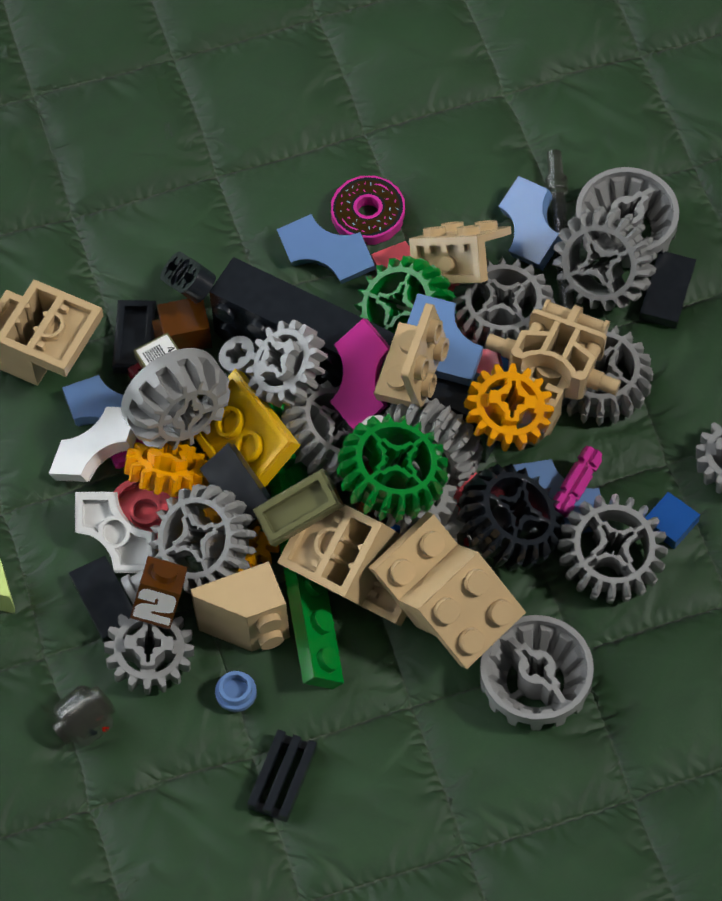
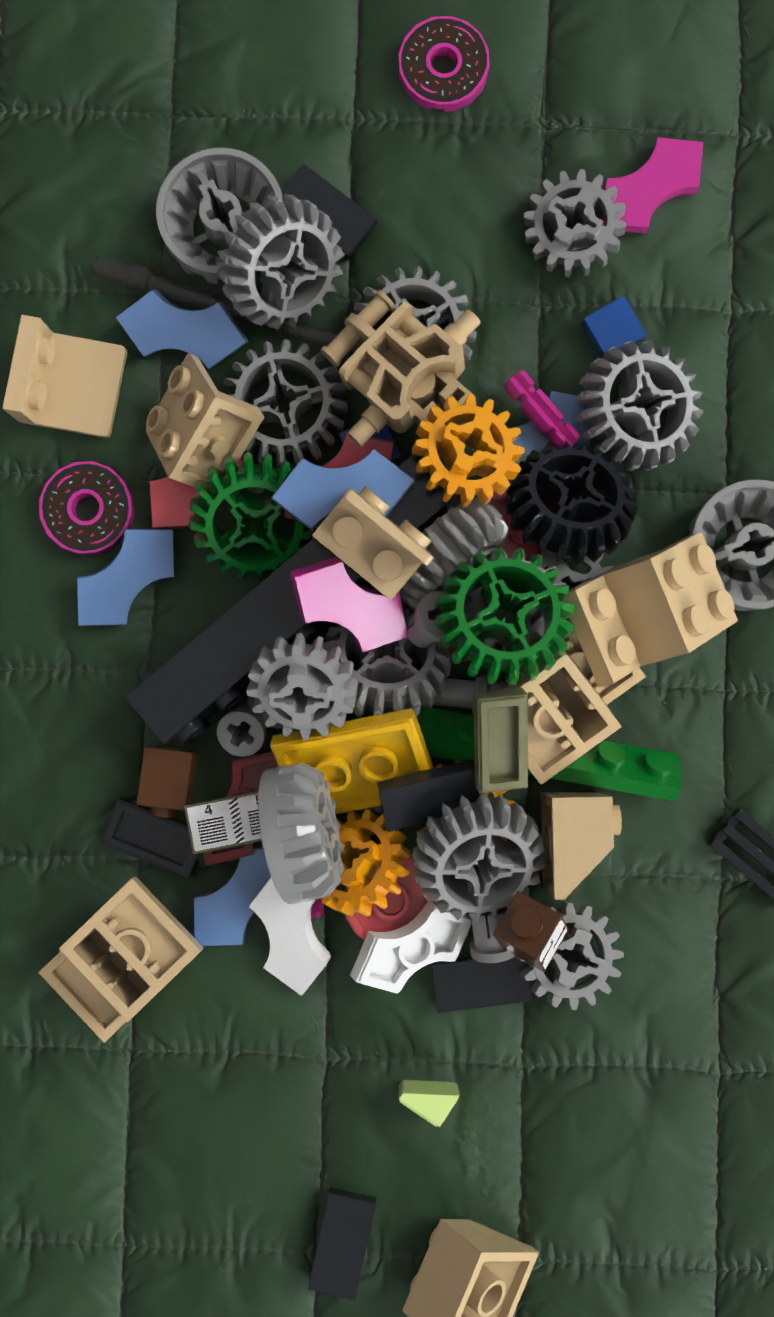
camera: 70 degrees left, 25 degrees up
clear smoke head [52,685,116,747] -> none
black beam [160,251,216,303] -> none
medium blue plate [215,671,257,712] -> none
none -> tan bracket [2,315,127,438]

